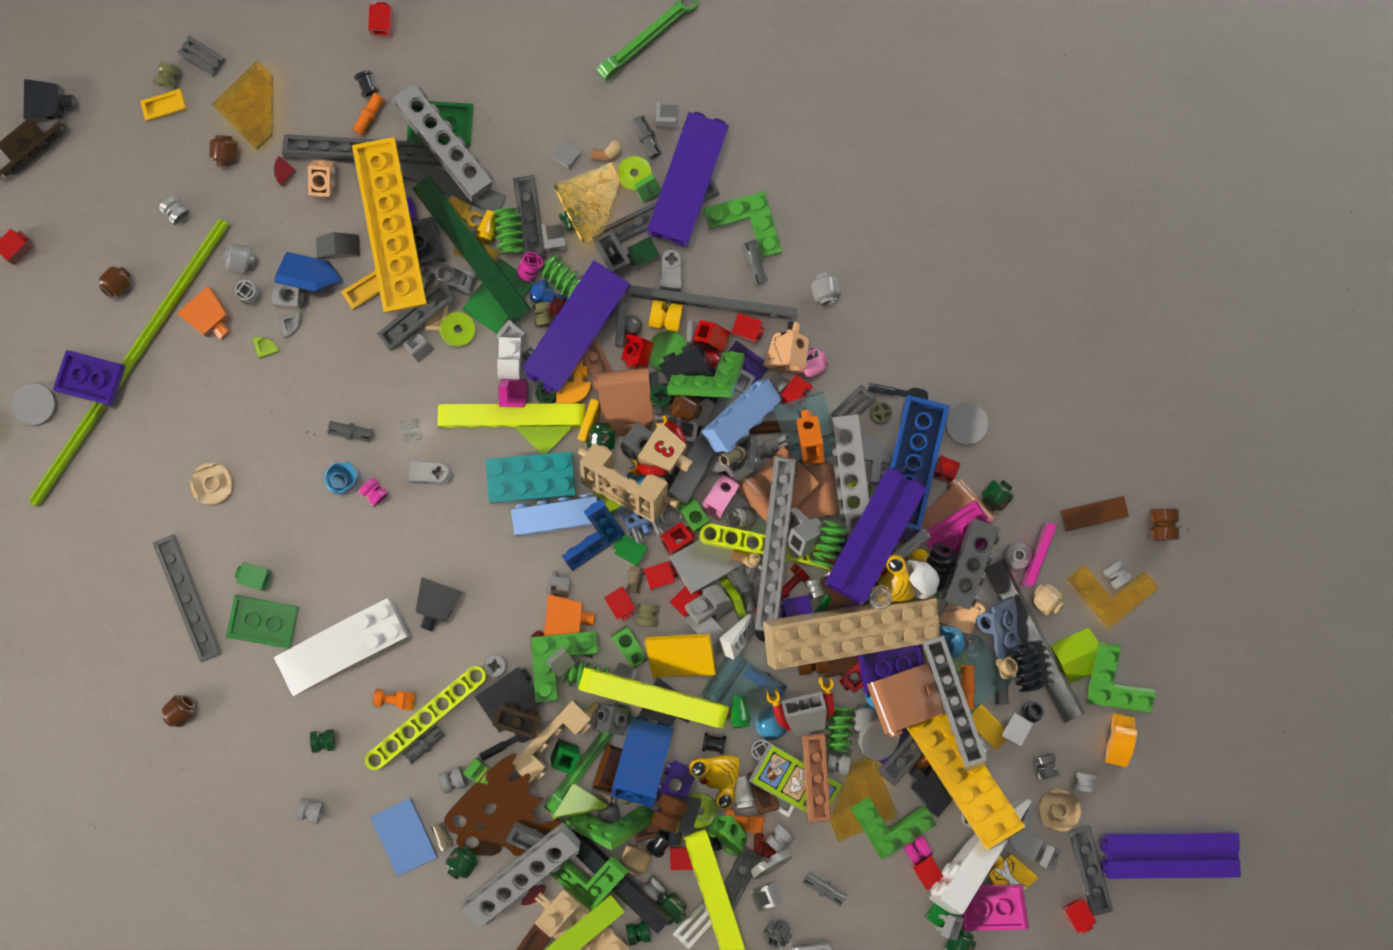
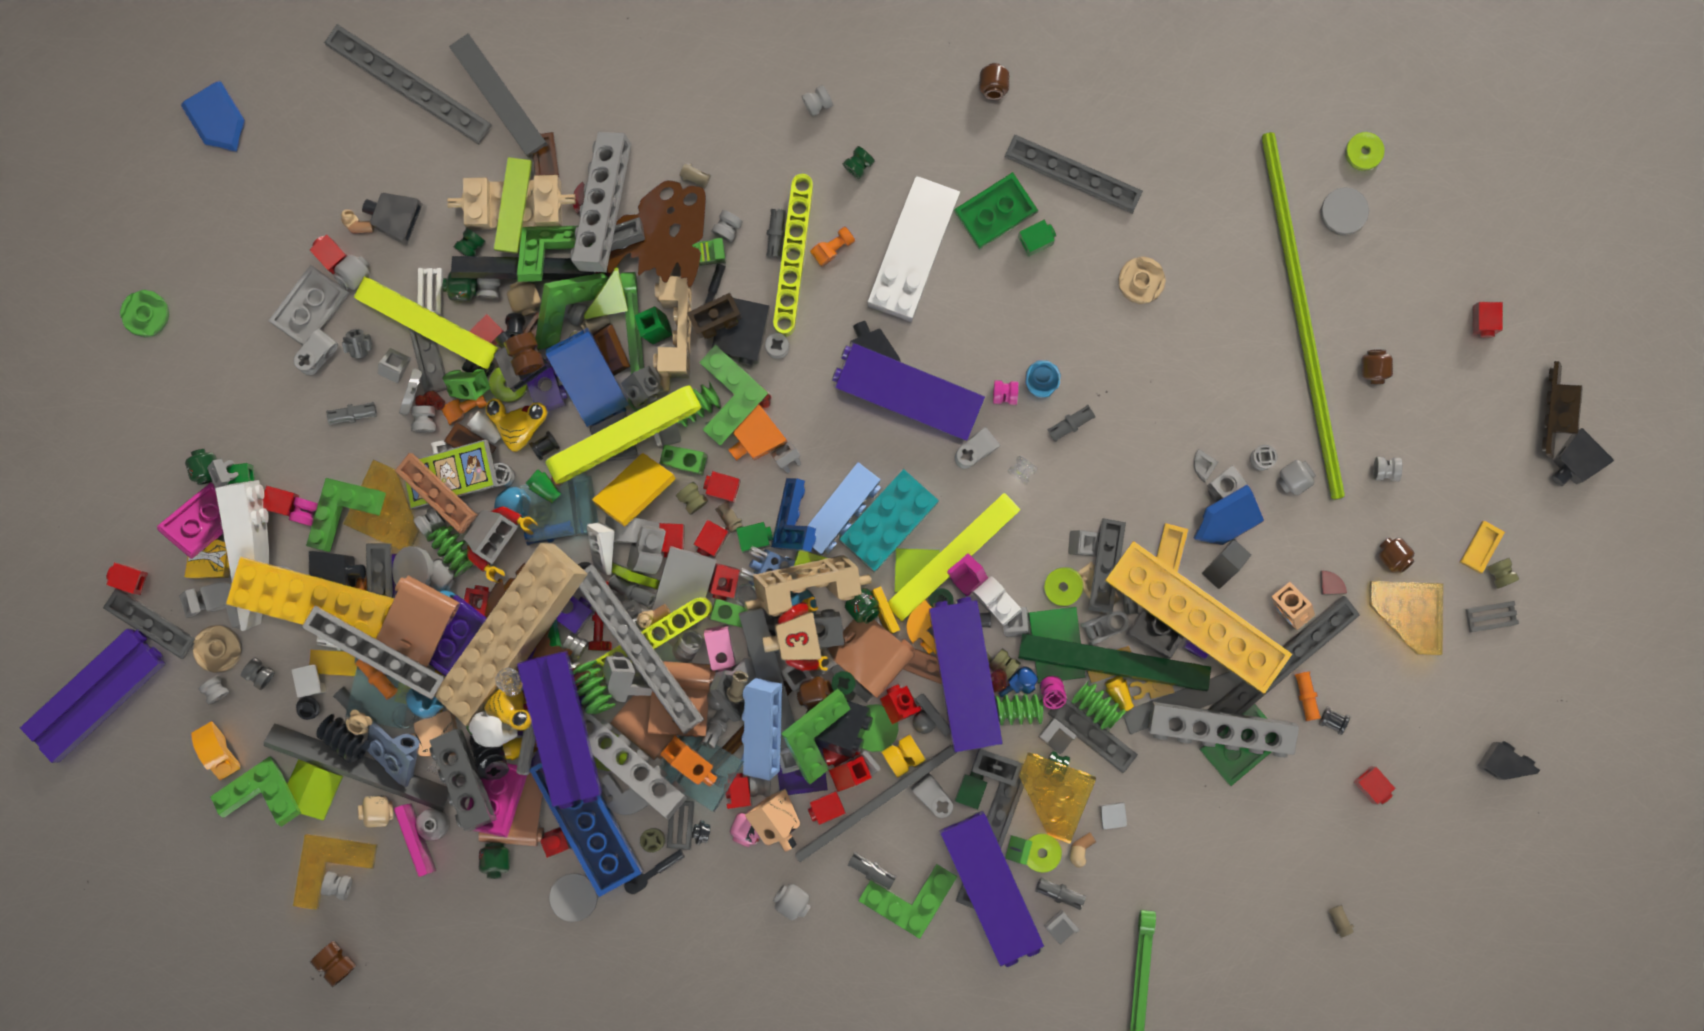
camera: 140 degrees right, 0 degrees up
dark purple tile [53,350,126,407] -> none
orange torso [177,286,230,340] -> none
lime tile [252,337,280,359] -> none
medium blue tile [370,798,438,877] -> none
dark green head [445,845,478,879] -> none
light grey slope [545,647,576,678] -> none
reddish brown tile [1060,496,1129,532] -> none
none -> black plate [692,820,710,845]
none -> dark purple brick [832,342,985,441]

